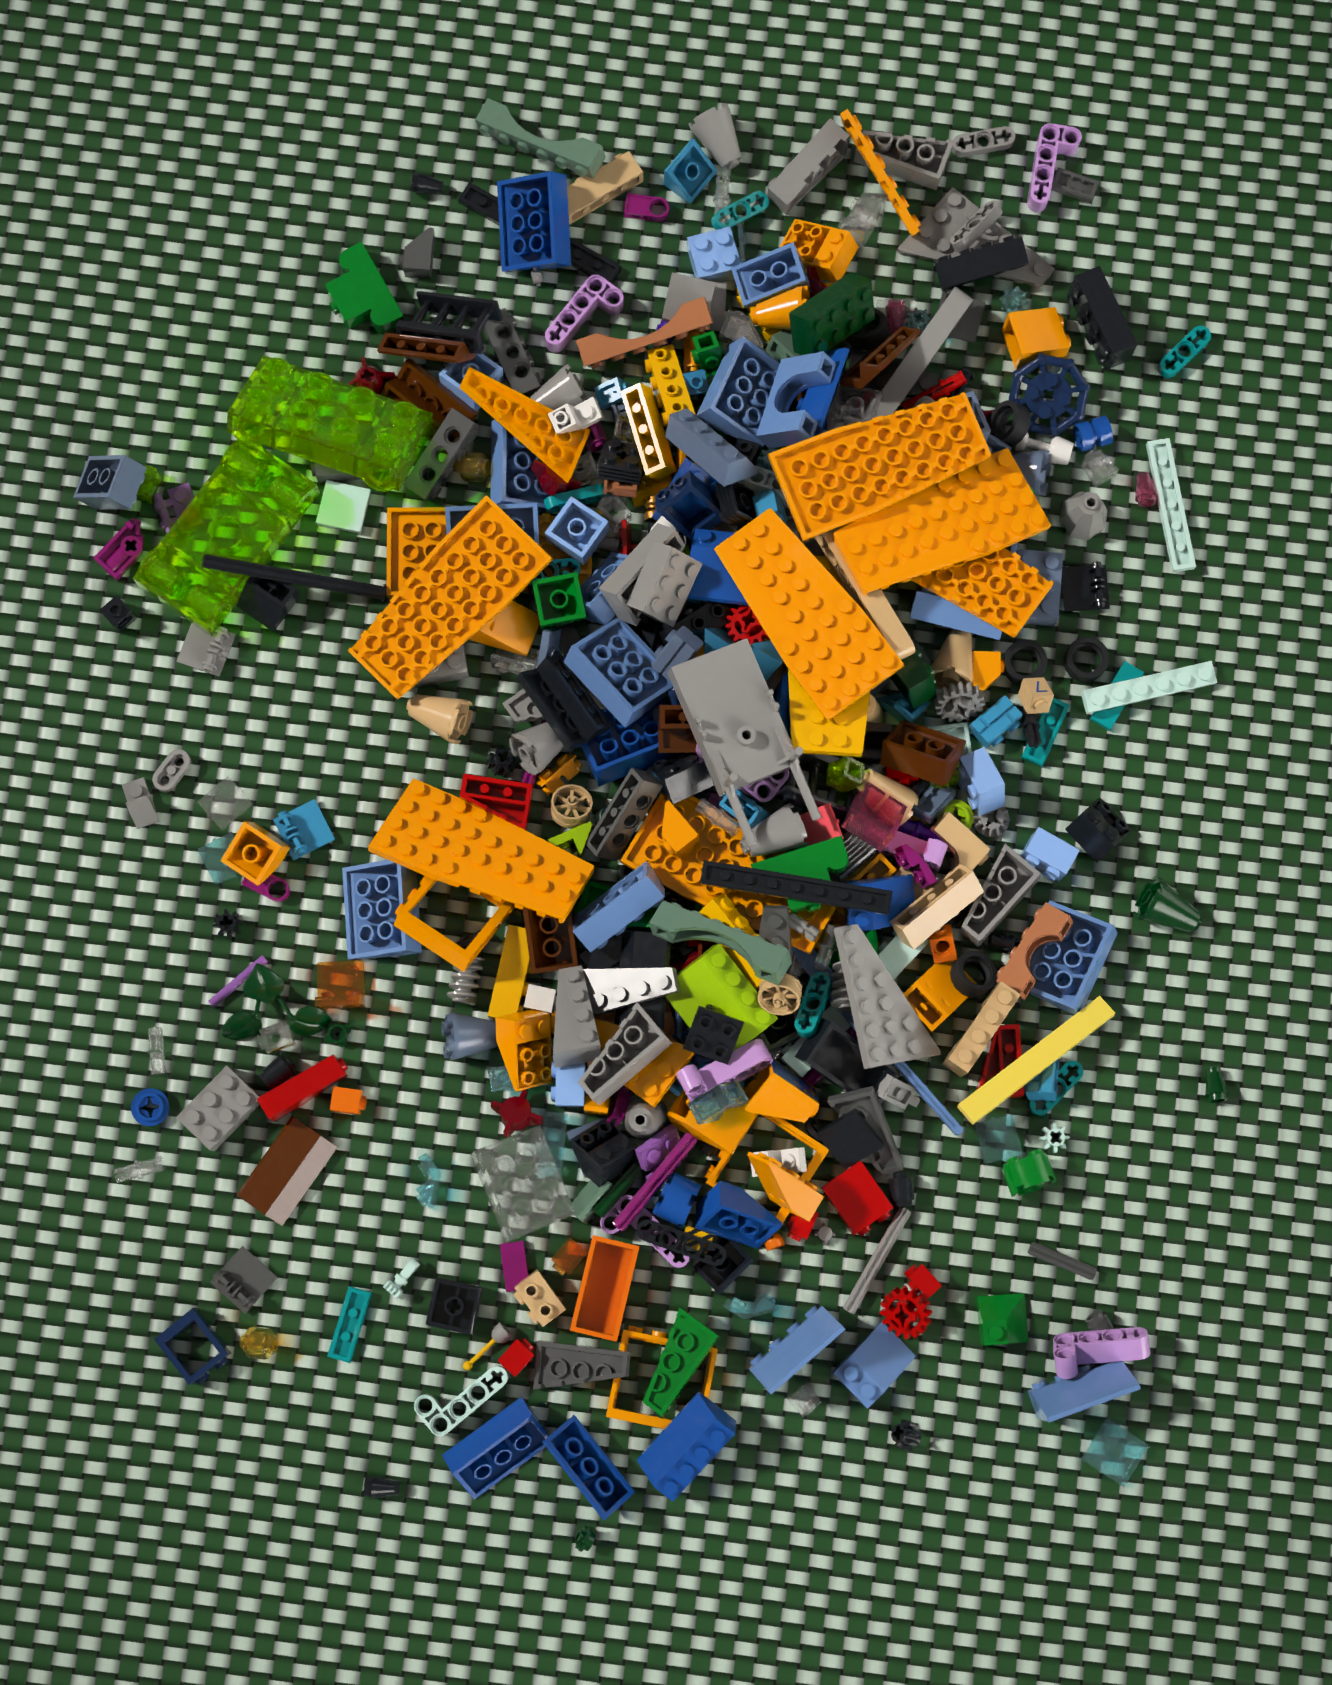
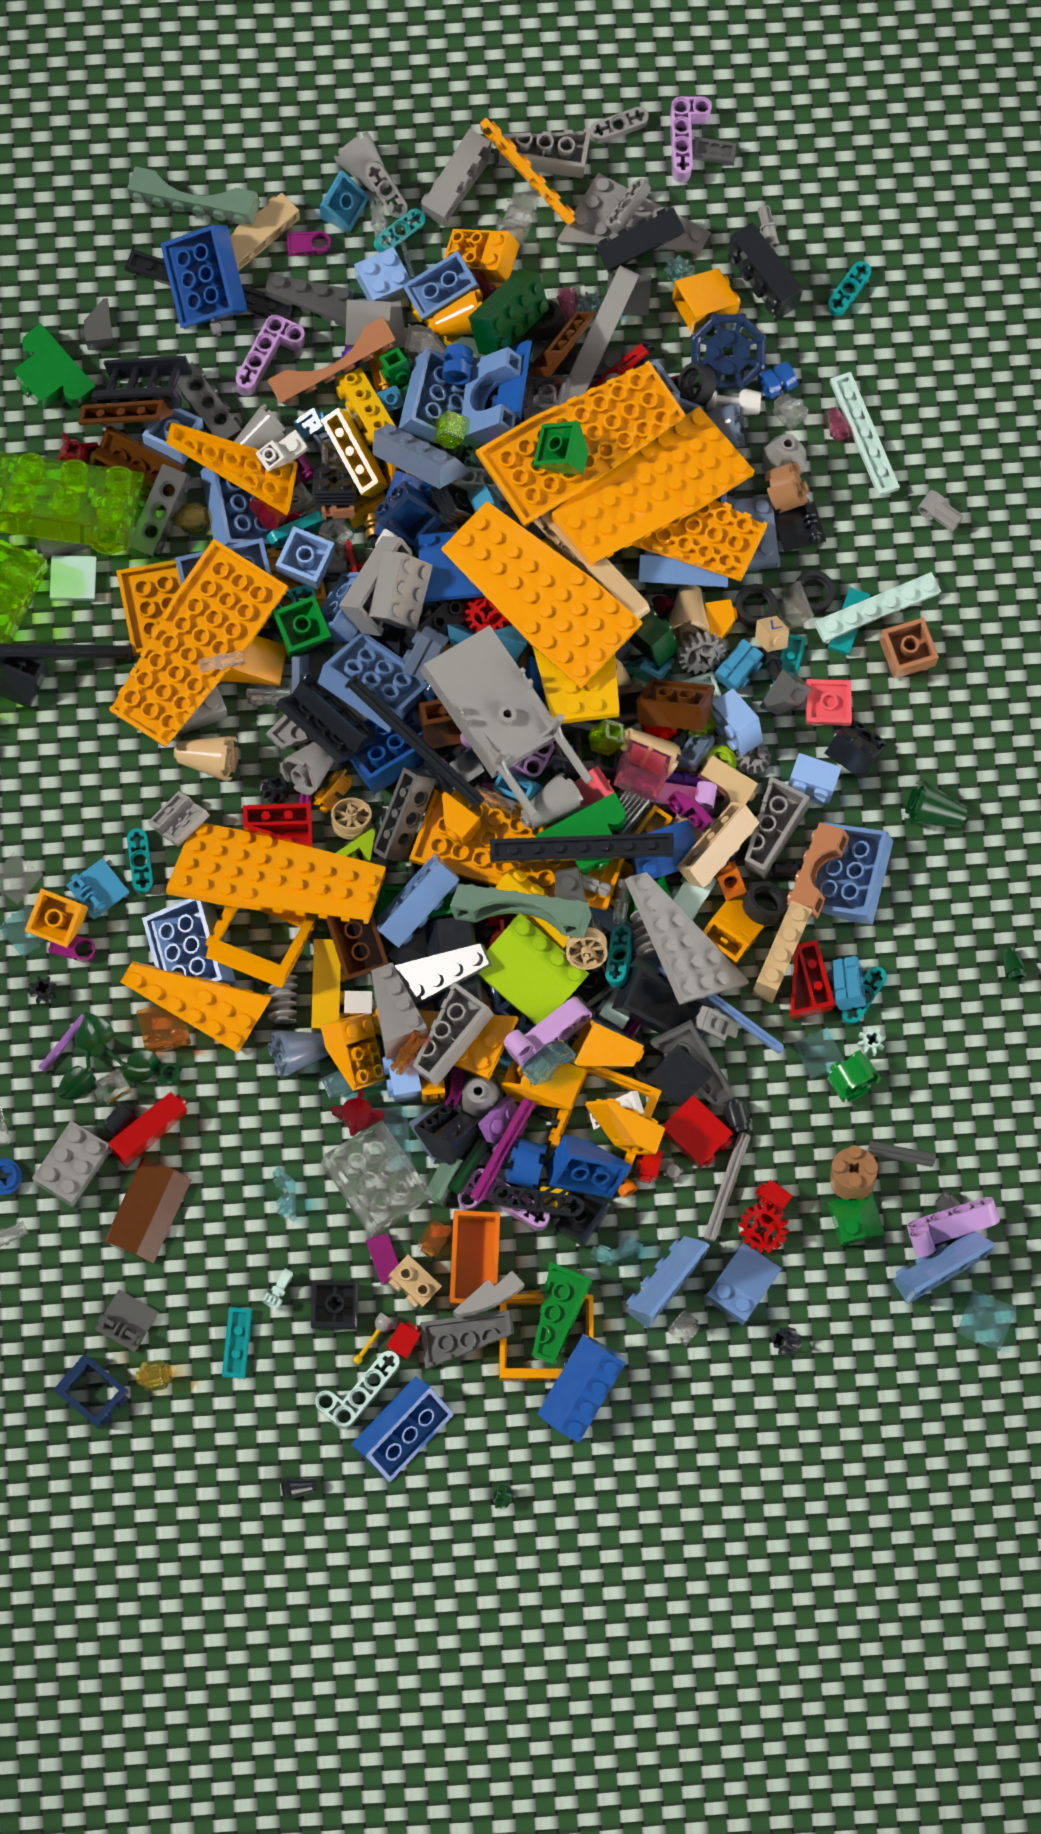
camera: 15 degrees left, 5 degrees down
orange brick [330,1086,367,1115] -> none
black cone [410,172,443,195] -> none
blue slope [542,1415,635,1520] -> none
black hinge [683,1004,744,1065] -> none
light yellow tile [957,996,1115,1125] -> none
none -> light orange wing [120,961,273,1053]
none -> teal beam [127,828,154,894]
none -> light grey slope [147,791,210,847]
none -> clear pin [198,650,245,673]
none -> dark grey wing [265,274,354,328]
none -> black axle [345,674,485,808]
none -> light grey beam [364,160,408,218]
none -> clear orange pin [390,1030,426,1075]
none -> clear neon green brick [434,410,467,449]
none -> blue wheel [442,344,473,386]
none -> light grey slope [453,1271,525,1318]
none -> green slope [533,421,588,475]
none -> dark red tile [652,595,675,618]
none -> light grey axle [758,205,780,248]
none -> dark grey slope [759,669,812,714]
none -> medium nougat brick [765,462,809,513]
none -> clear piece [776,581,814,632]
none -> coral tile [806,679,852,726]
none -> medium nougat brick [830,1145,878,1201]
none -> nougat brick [879,617,939,679]
none -> light grey piece [917,490,964,532]

